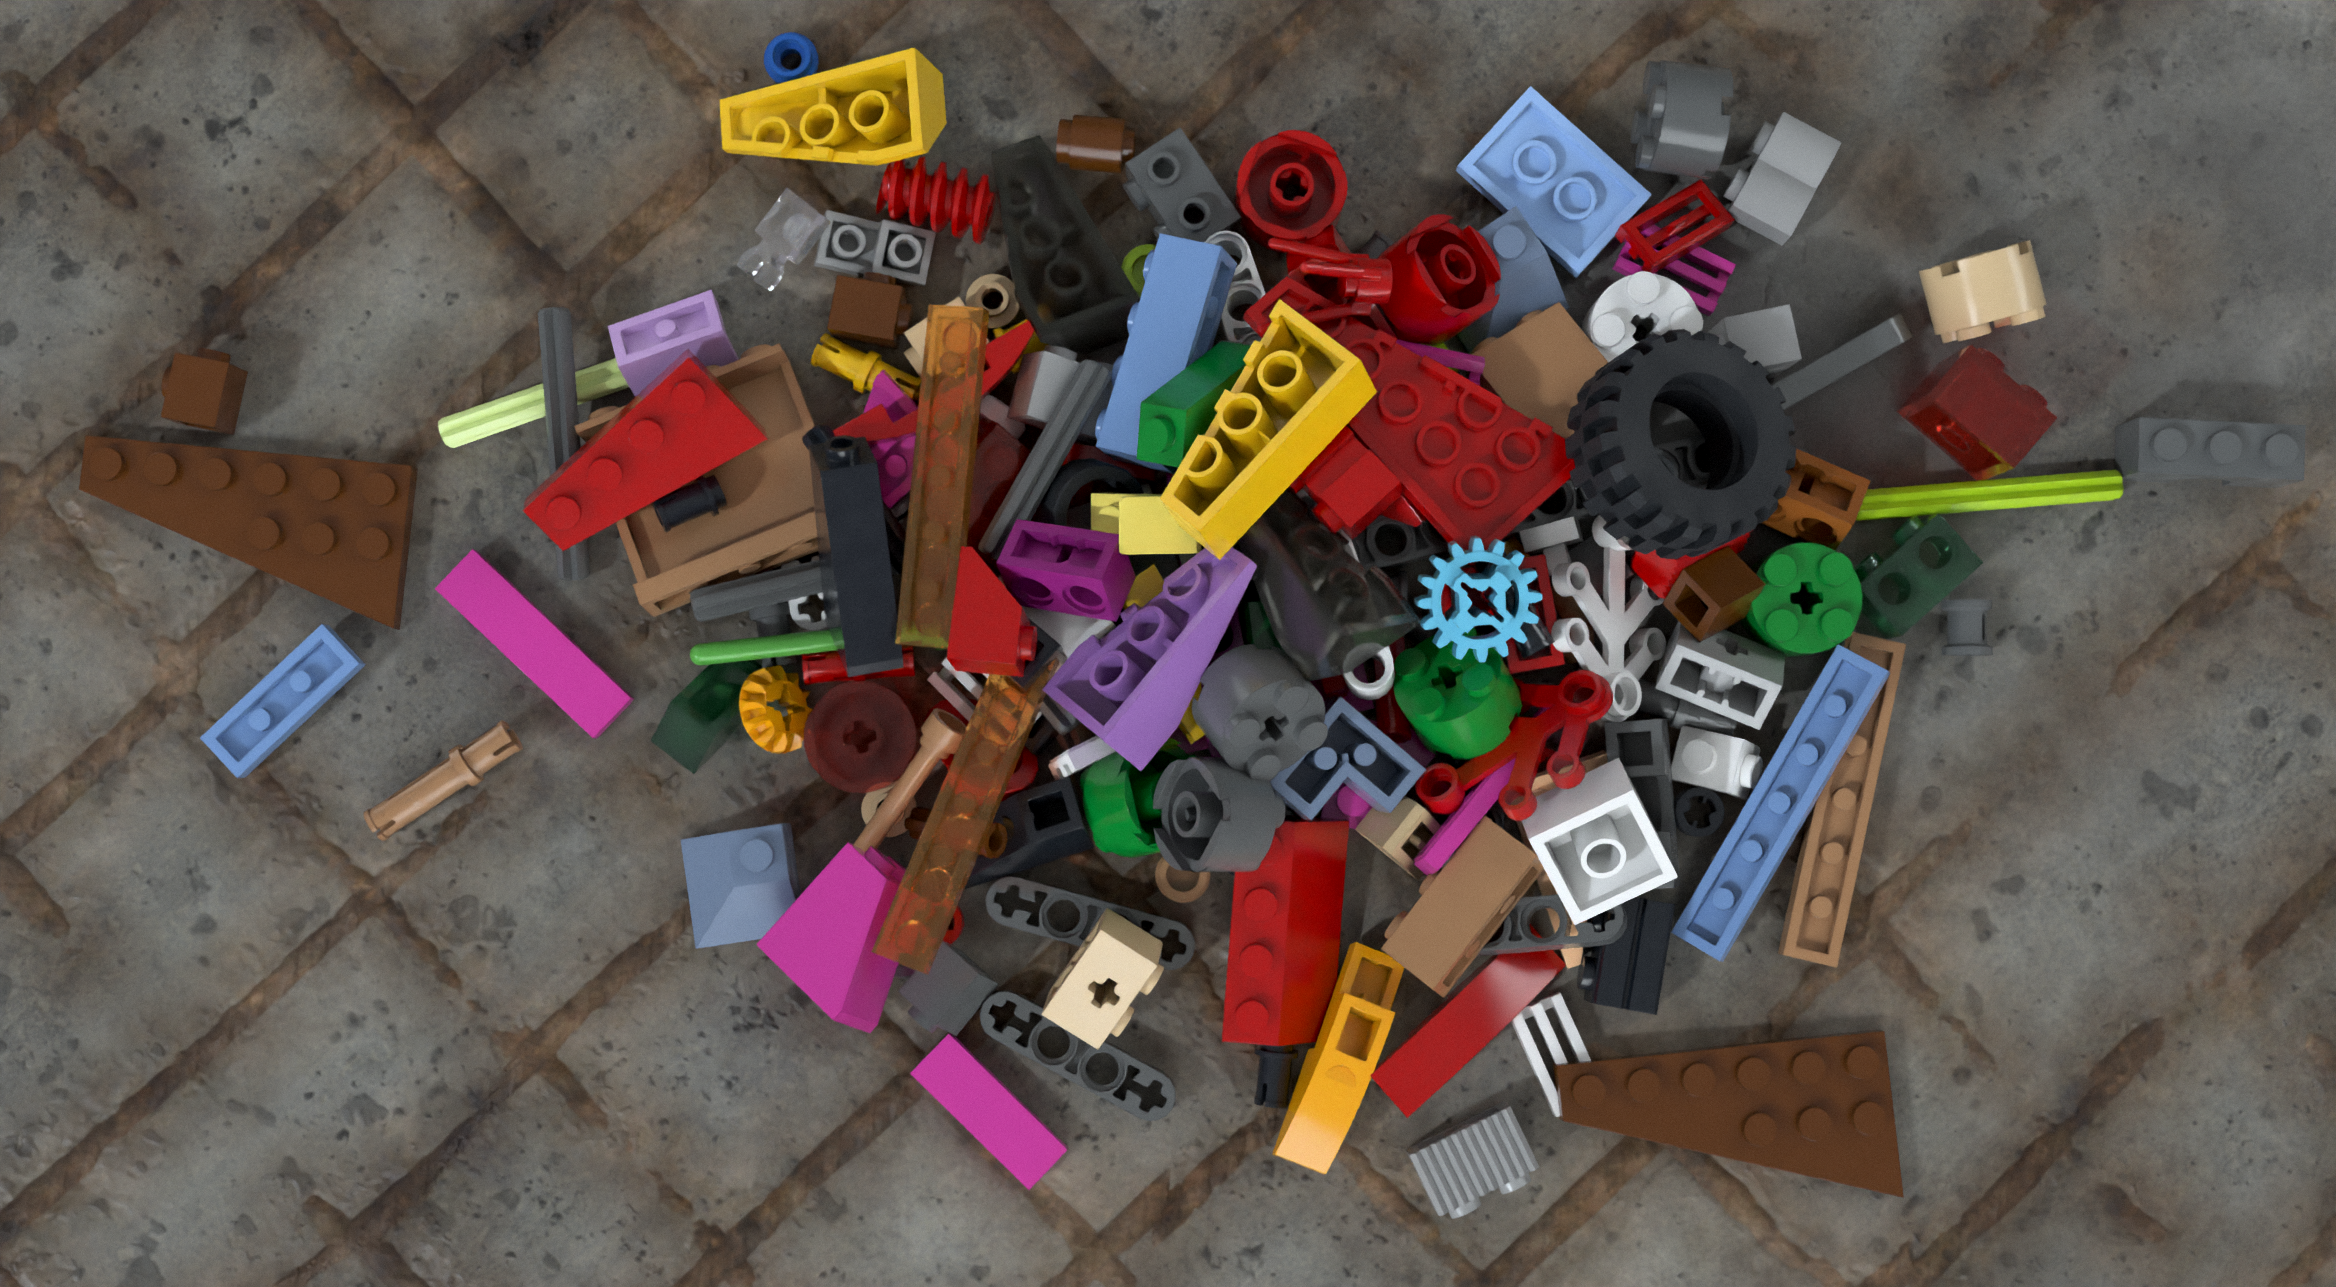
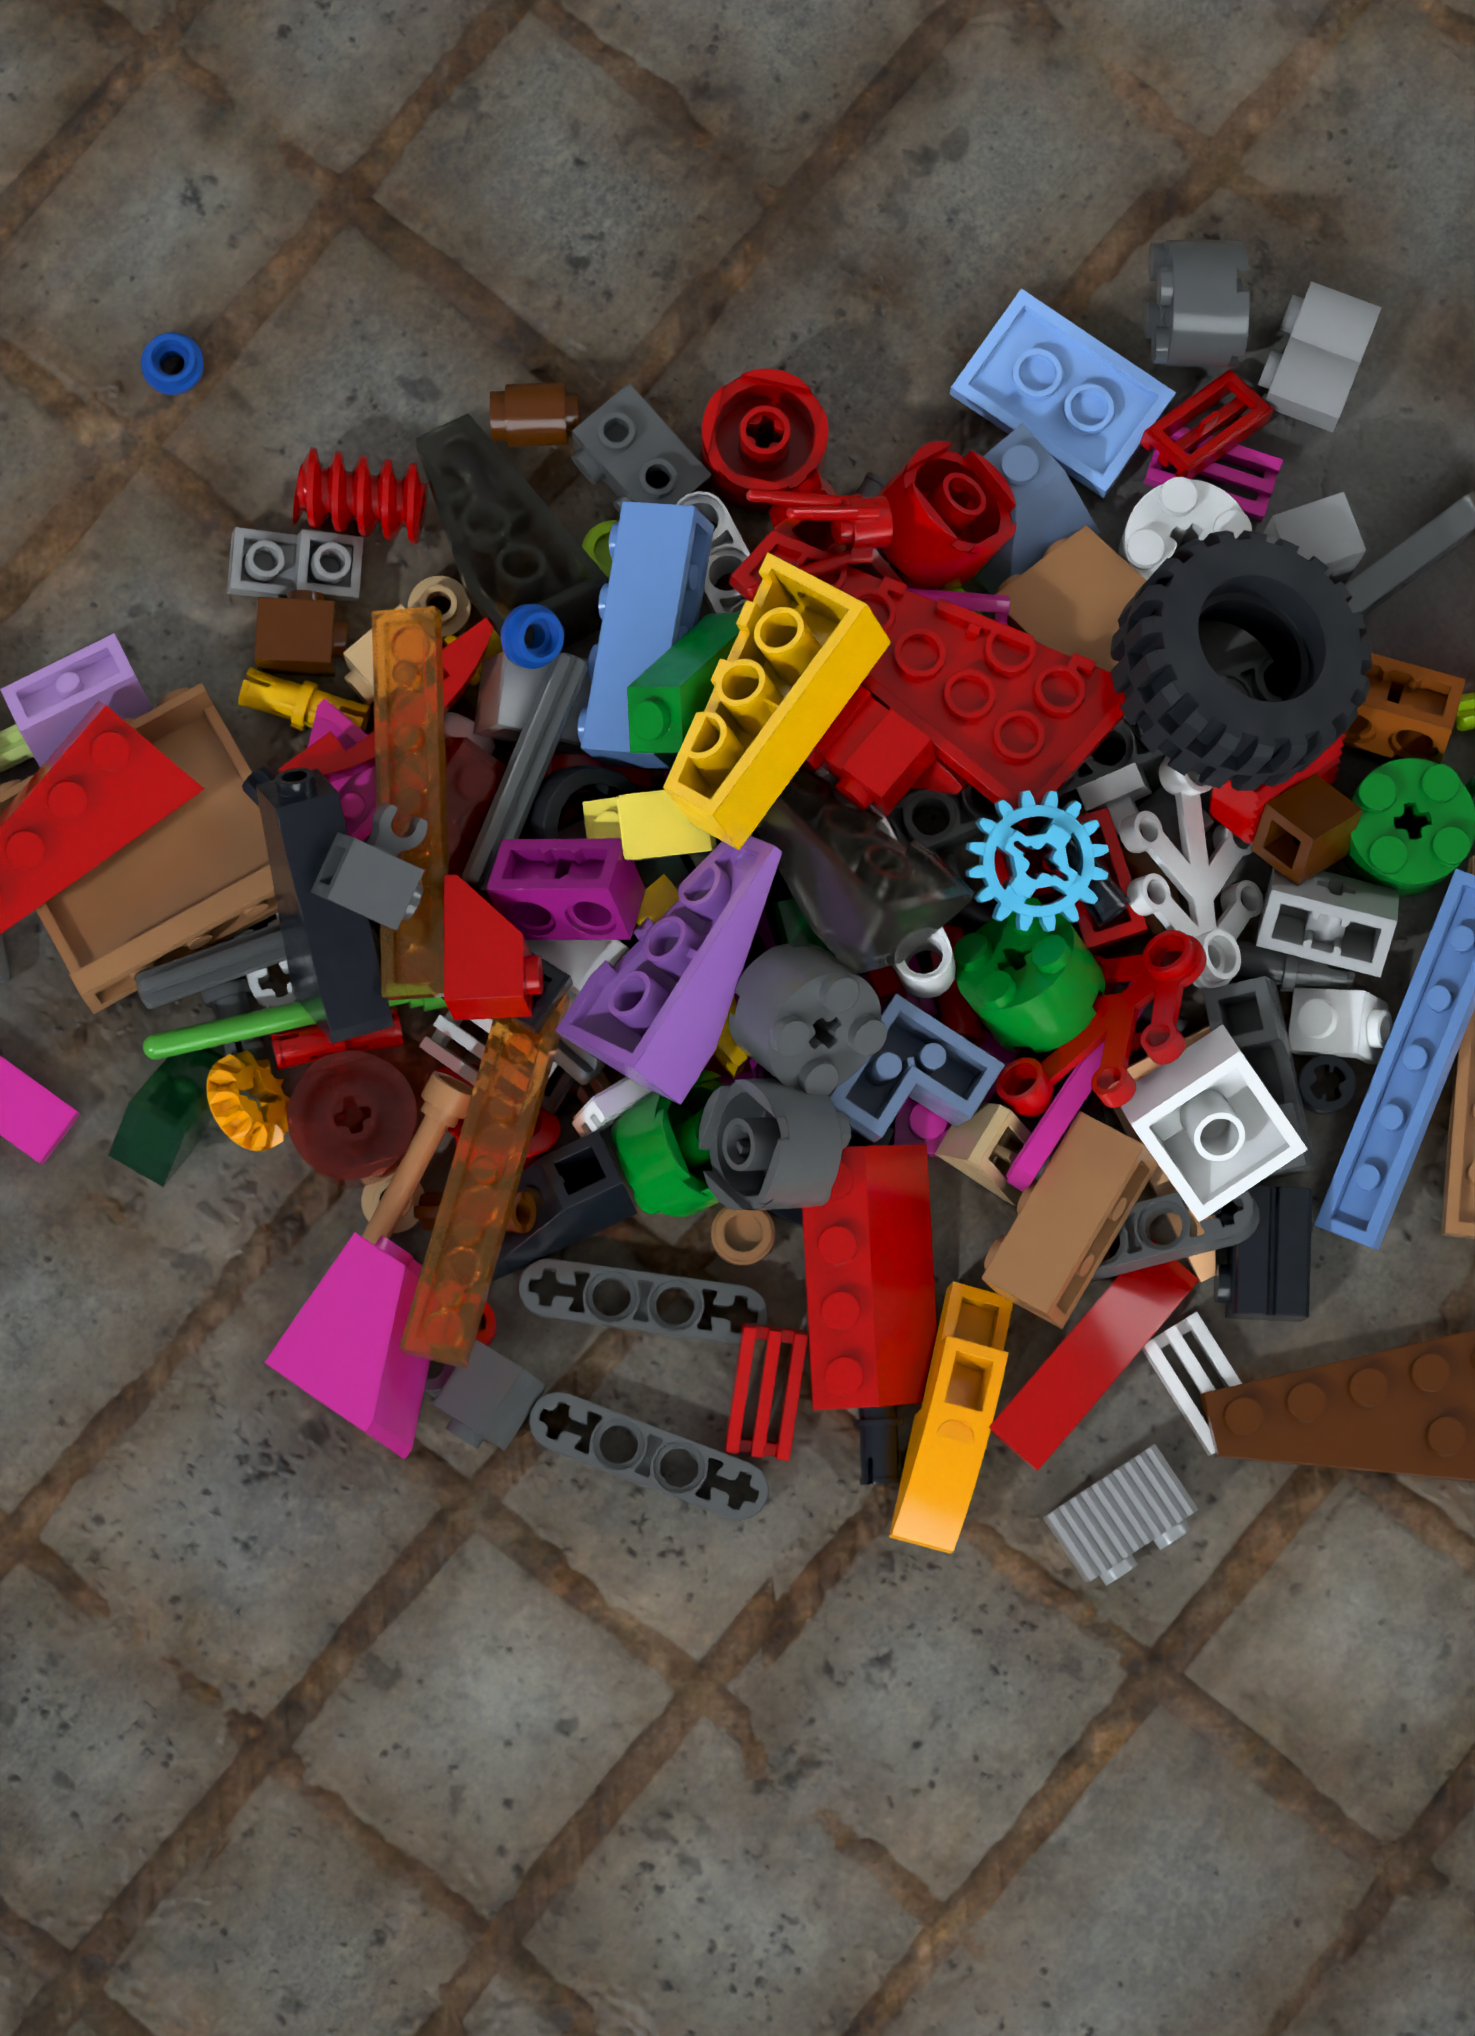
camera: 10 degrees left, 5 degrees down
black pin [652,475,727,532] -> none
sand blue slope [681,823,801,949] -> none
yellow wedge [719,47,947,166] -> none
clear plate [737,187,831,291] -> none
dark pink tile [910,1033,1068,1190] -> none
tan brick [1041,908,1164,1050] -> none
none -> dark grey brick [311,802,428,930]
none -> blue plate [501,604,564,669]
none -> red tile [724,1323,808,1461]

